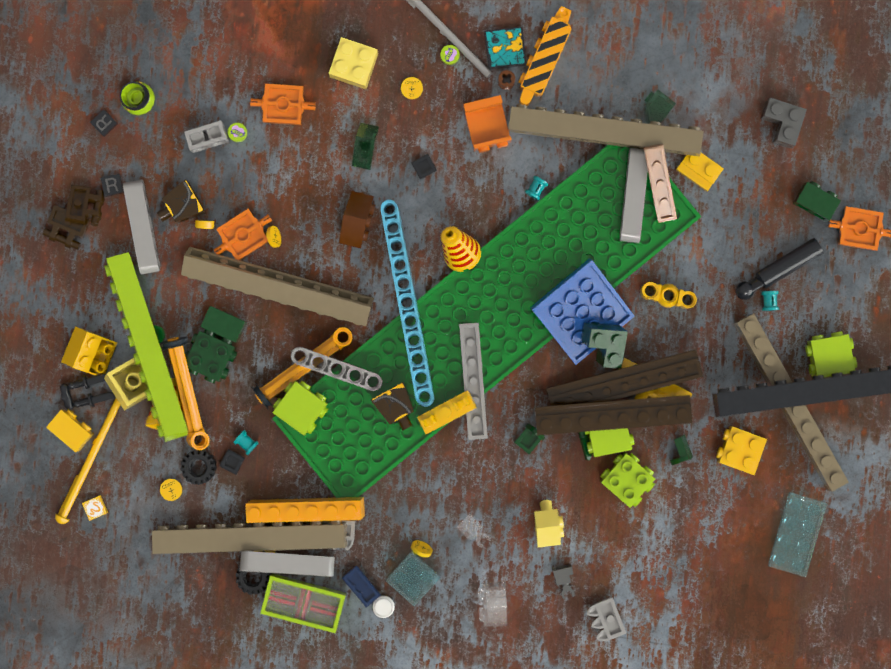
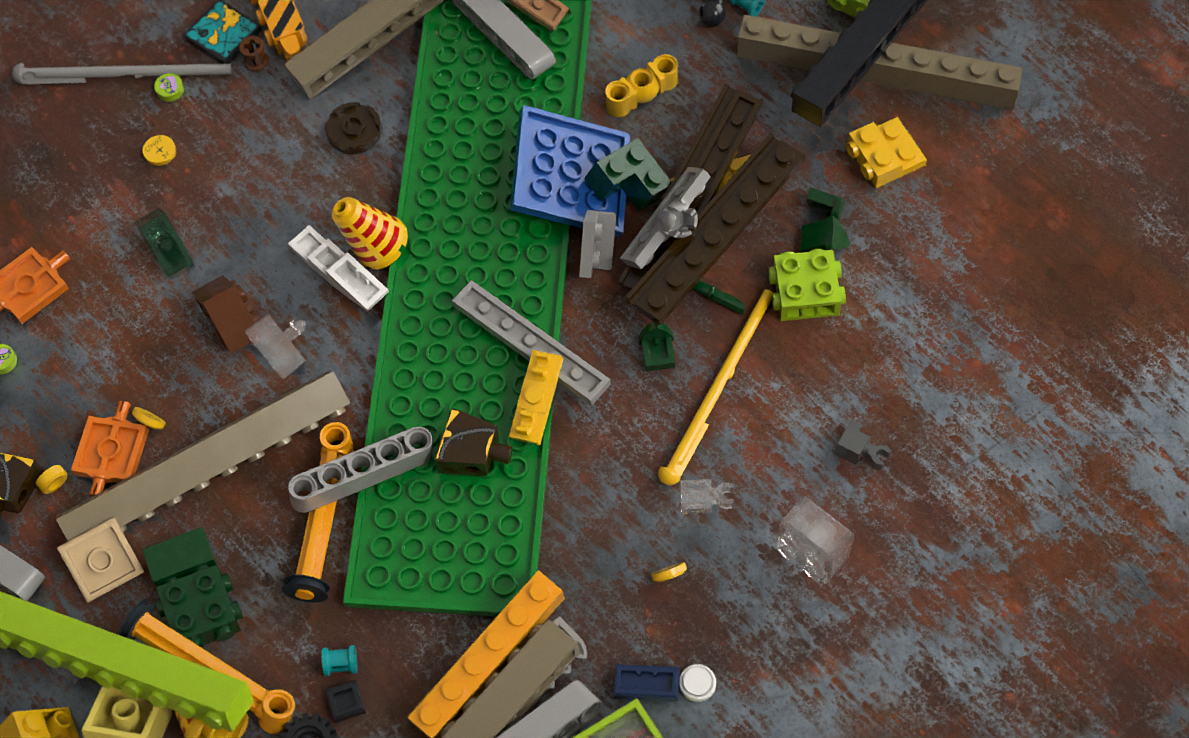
camera: 40 degrees left, 25 degrees down
lime brick [273,381,328,435] -> none
light yellow brick [329,37,378,89] -> none
medium azure beam [381,200,434,407] -> none
clear light blue brick [385,550,440,607] -> none
black tile [411,154,437,180] -> none
orange panel [463,95,512,153] -> none
teal bush [524,176,548,201] -> none
light yellow brick [534,500,564,547] -> none
lime brick [584,428,634,457] -> none
light grey plate [587,597,627,641] -> none
clear light blue plate [768,492,828,577] -> none
none -> tan tile [57,517,144,603]
none -> clear plate [244,314,307,379]
none -> white slope [288,225,389,311]
none -> dark brown tile [325,102,382,155]
none -> light grey bracket [579,210,616,278]
none -> light grey plate [620,167,711,269]
none -> yellow bar [658,289,773,486]
none -> dark green tile [800,216,850,253]

